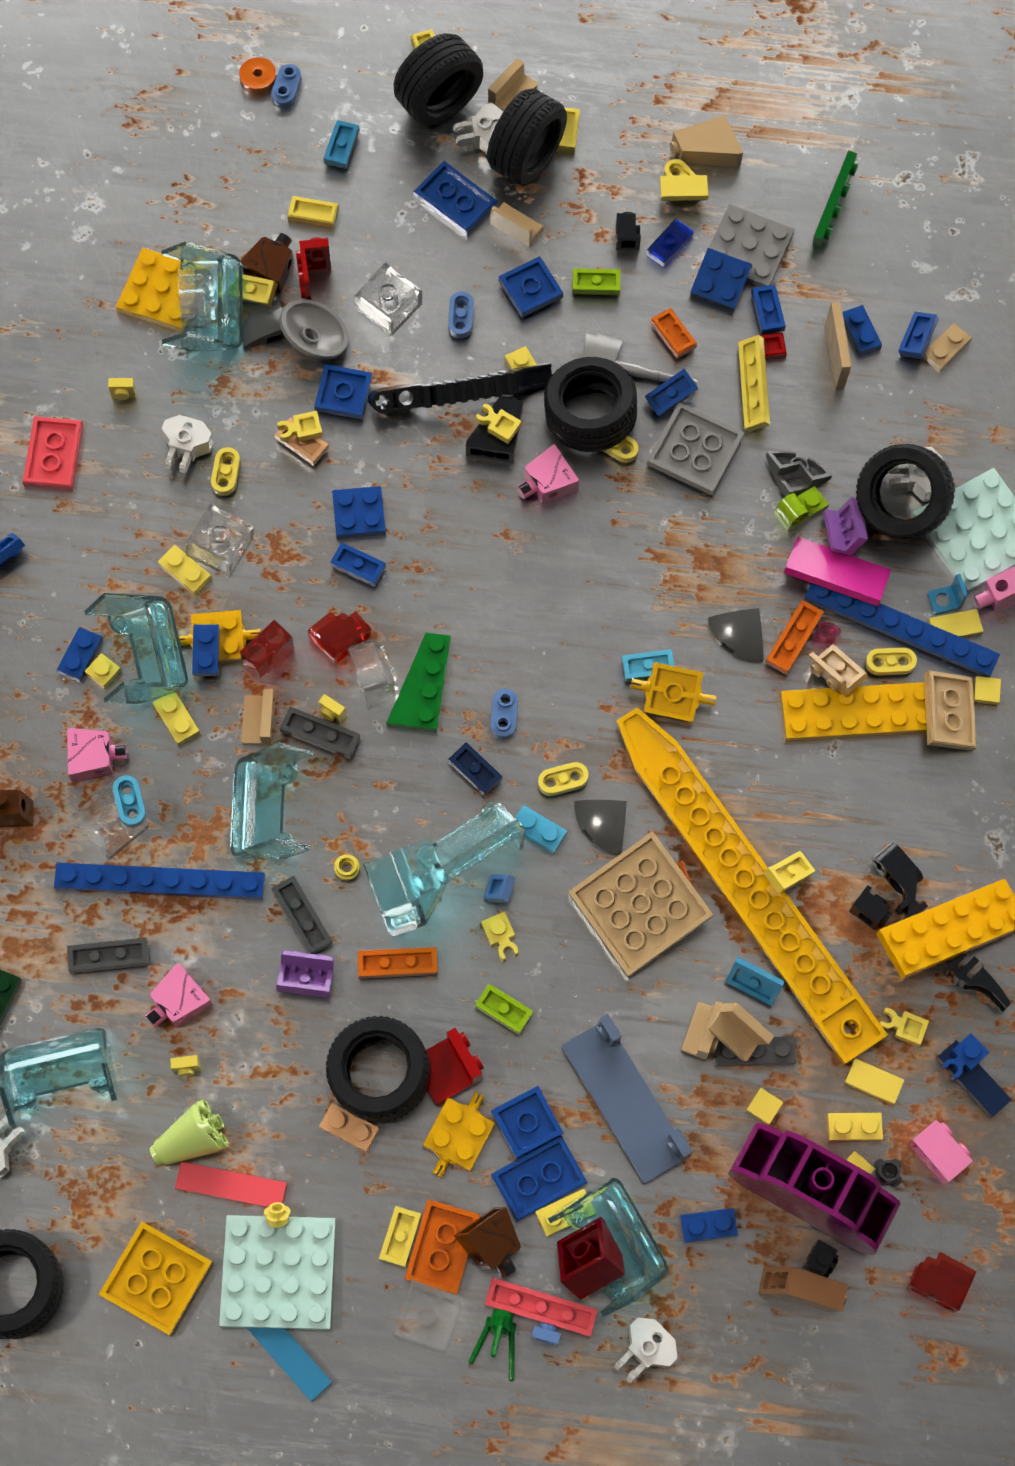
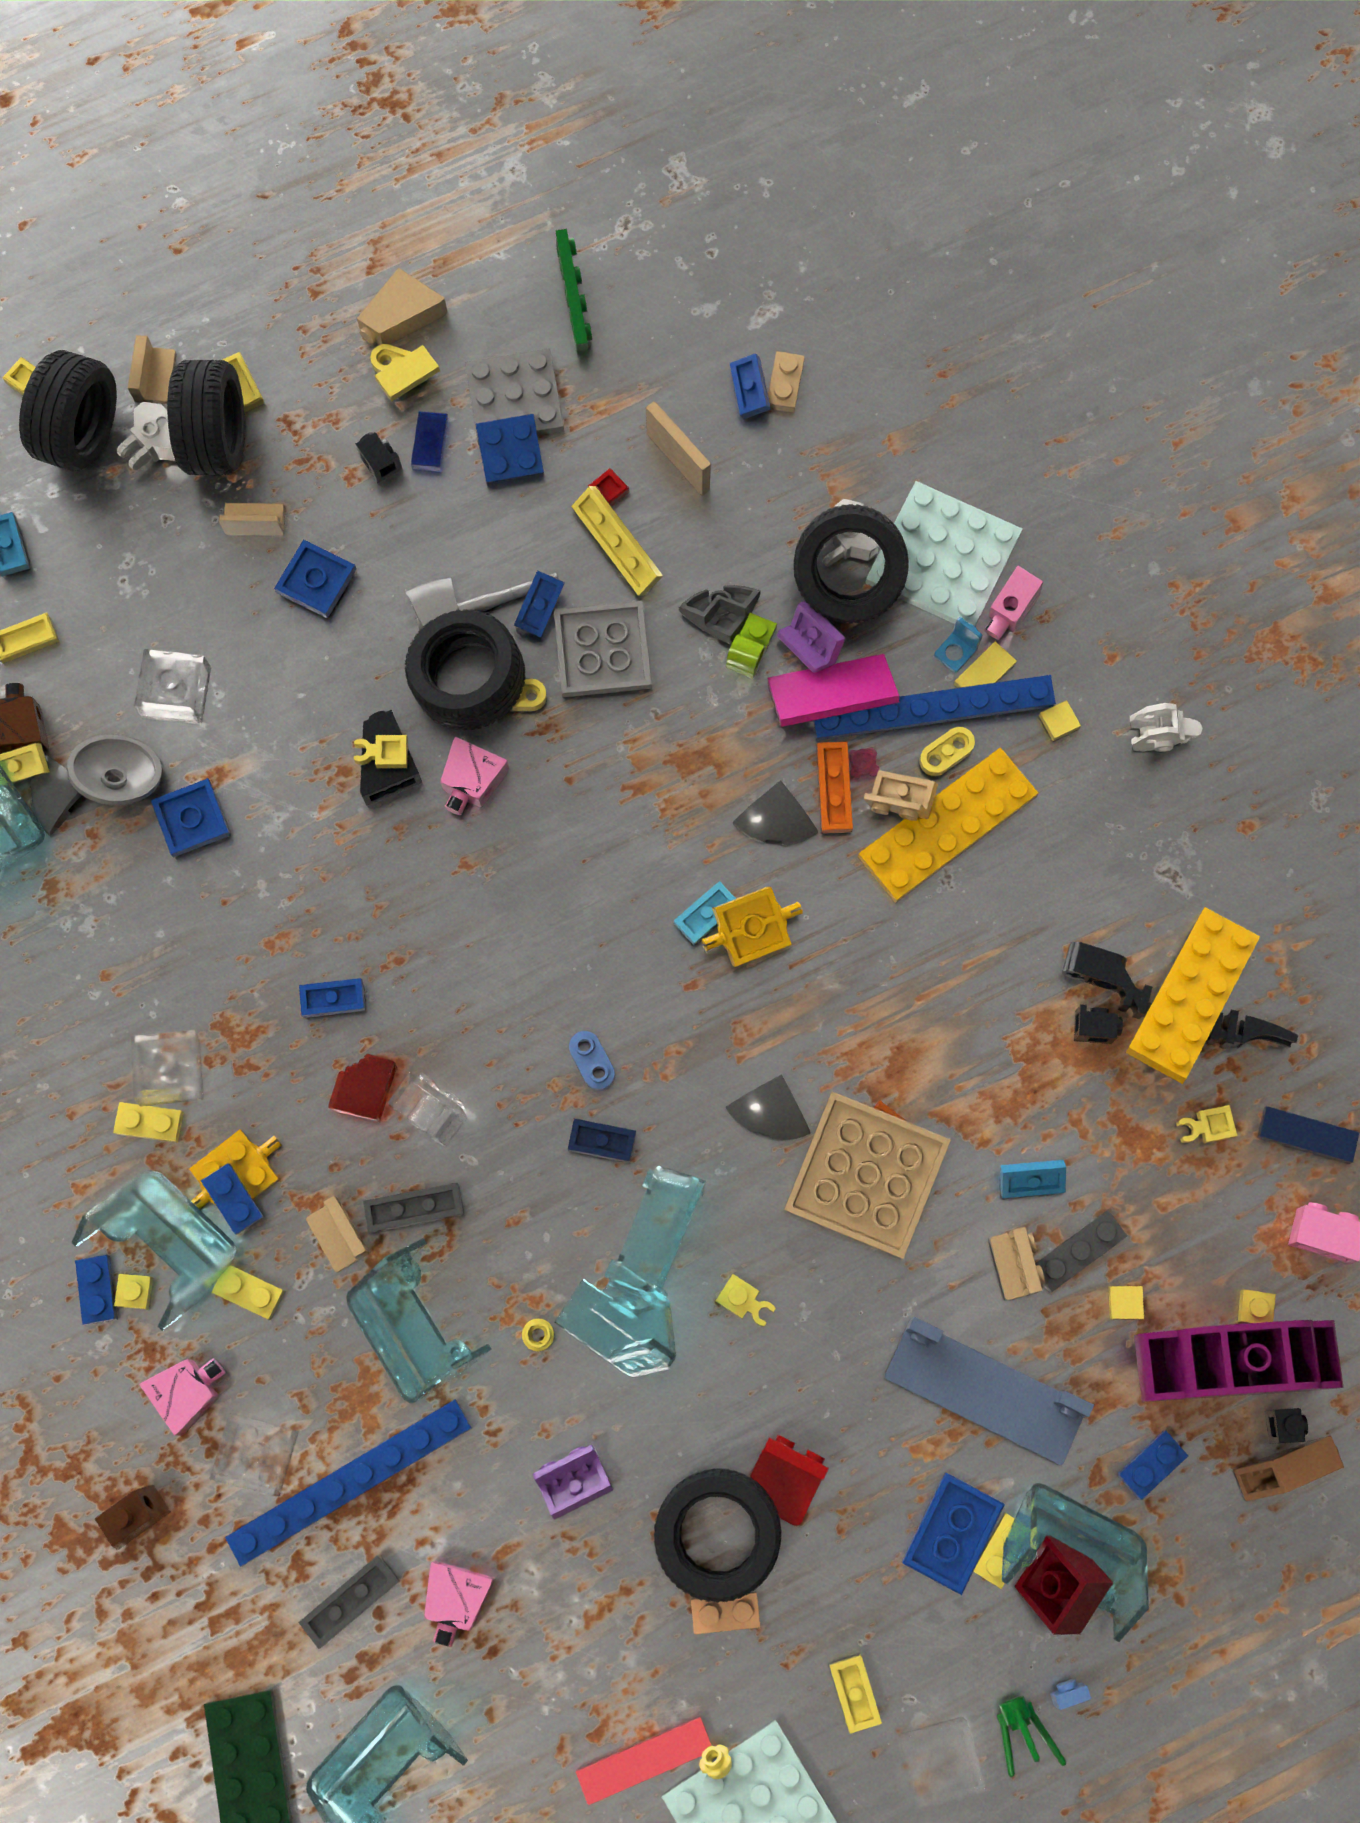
camera: 30 degrees left, 5 degrees up
medium azure plate [113,775,146,827] -> none
yellowish green cone [149,1099,229,1166] -> none
white hinge [162,415,214,473] -> none
light yellow plate [170,1055,201,1077] -> none
light yellow plate [211,447,241,496] -> none
clear red piece [240,620,294,678] -> none
dark grey plate [271,876,333,954] -> none
light nougat plate [275,417,329,466] -> none
light yellow plate [277,411,323,442] -> none
red bracket [296,237,331,300] -> none
light yellow plate [318,694,346,724] -> none
blue plate [332,486,386,539] -> none
orange plate [358,947,438,979] -> none
black piece [368,363,552,413] -> none
green wing [386,632,451,733] -> none
orange plate [404,1199,480,1295] -> none
blue tile [413,161,497,236] -> none
yellow plate [422,1092,495,1178] -> none
medium blue plate [448,291,474,338] -> none
reddish brown torso [454,1207,521,1278] -> none
lime plate [475,983,534,1035] -> none
medium blue plate [484,874,515,903] -> none
coral plate [485,1277,598,1337] -> none
blue plate [491,1086,564,1159] -> none
light yellow plate [504,346,537,369] -> none
medium azure plate [510,805,567,855] -> none
light yellow plate [538,762,588,796] -> none
lime plate [572,268,620,295] -> none
white hinge [613,1317,678,1383] -> none
yellow wedge [616,707,888,1065] -> none
orange plate [650,308,697,359] -> none
tan panel [708,1003,774,1061] -> none
blue plate [751,285,786,335] -> none
light yellow plate [763,851,816,894] -> none
light yellow plate [827,1113,883,1142] -> none
blue plate [842,305,882,356] -> none
light yellow tile [844,1058,904,1105] -> none
dark grey plate [874,1159,902,1186] -> none
tan tile [924,670,977,751] -> none
blue plate [941,1033,990,1081] -> none

